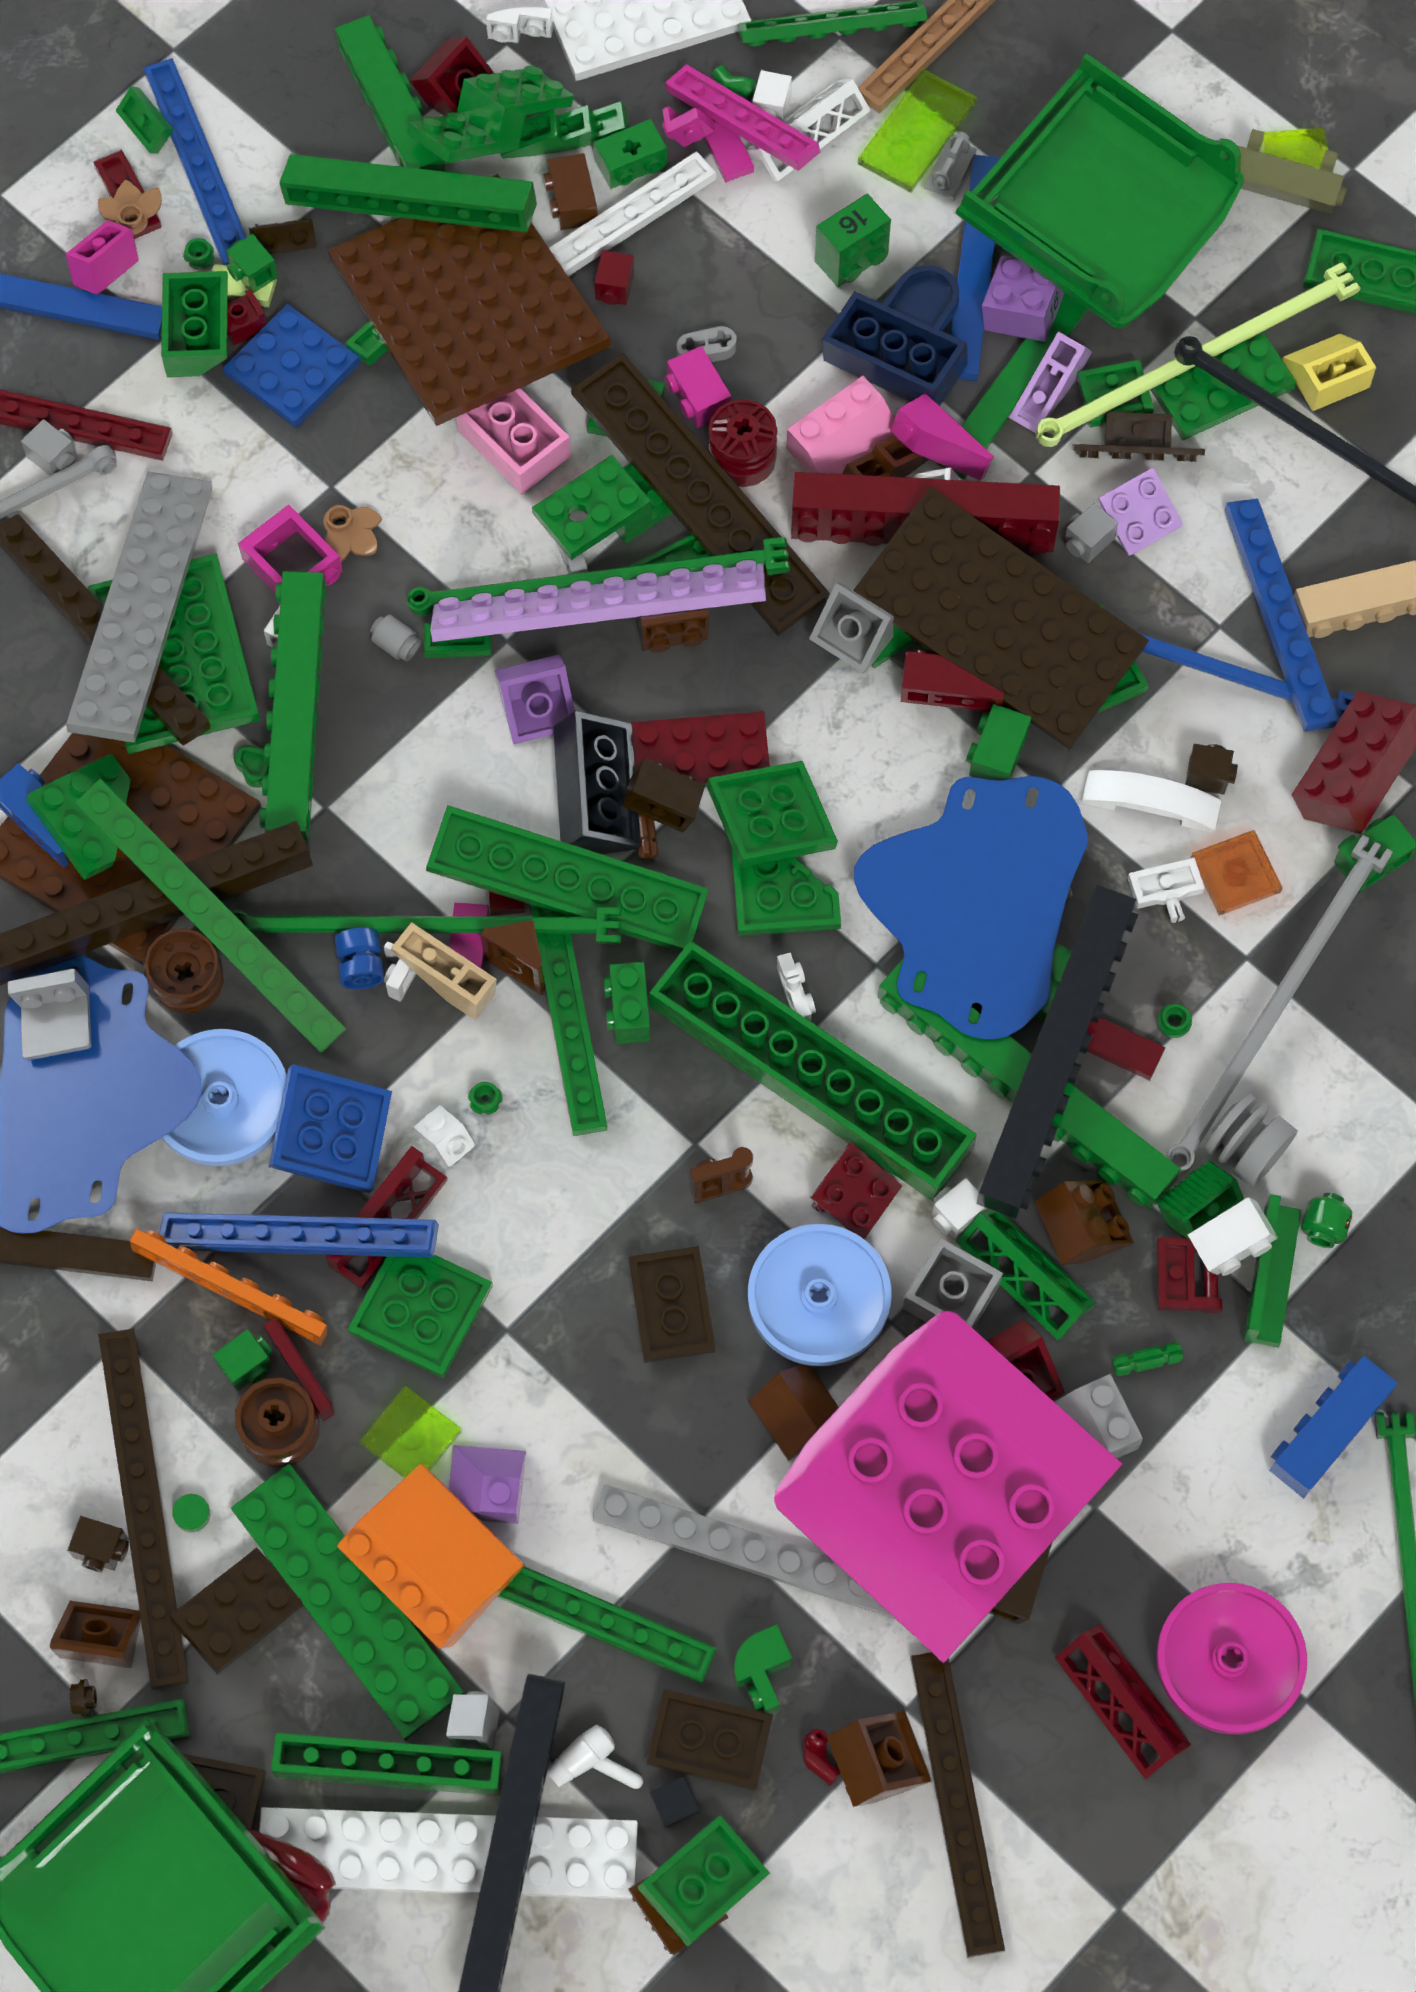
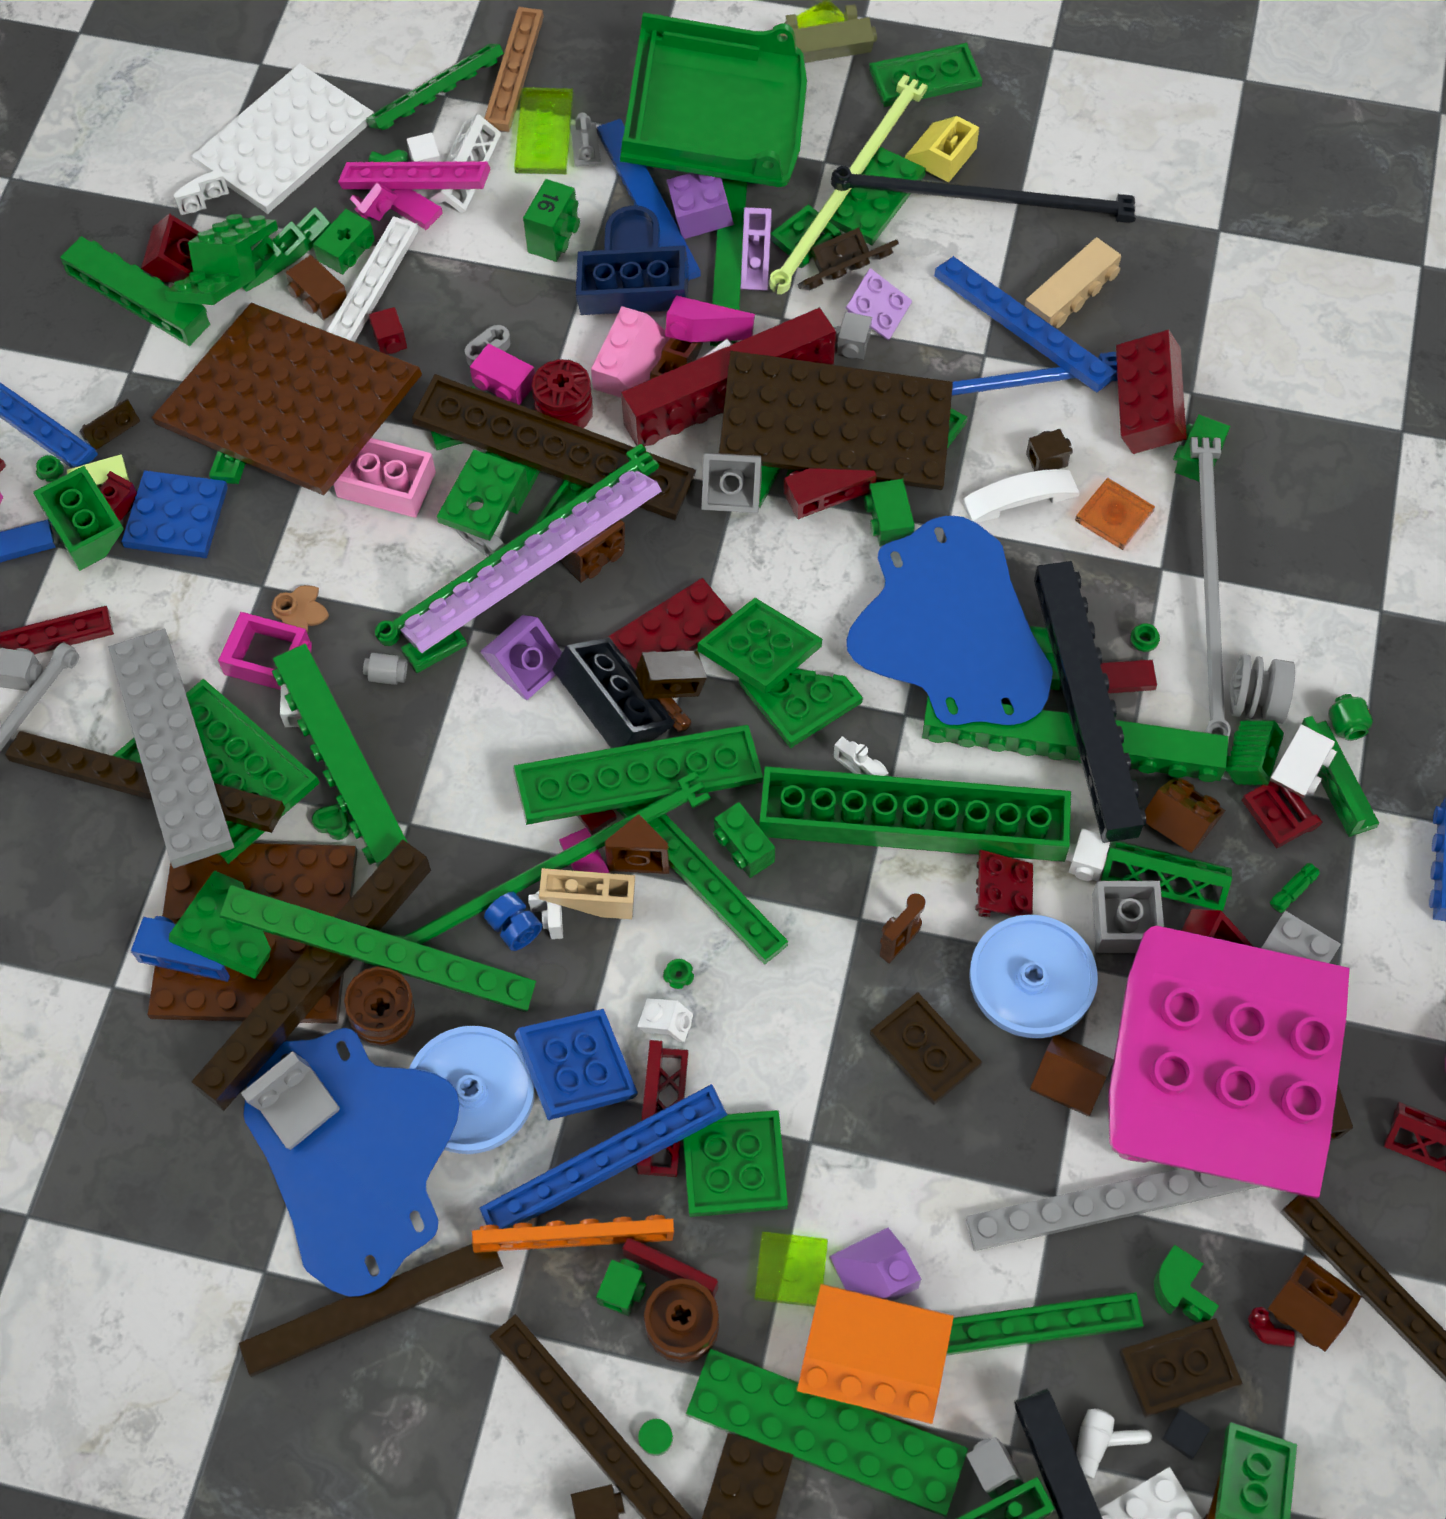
camera: 30 degrees left, 5 degrees down
green brick [226,234,278,293] -> none
green brick [279,154,537,232] -> none
white plate [1127,858,1204,923] -> none

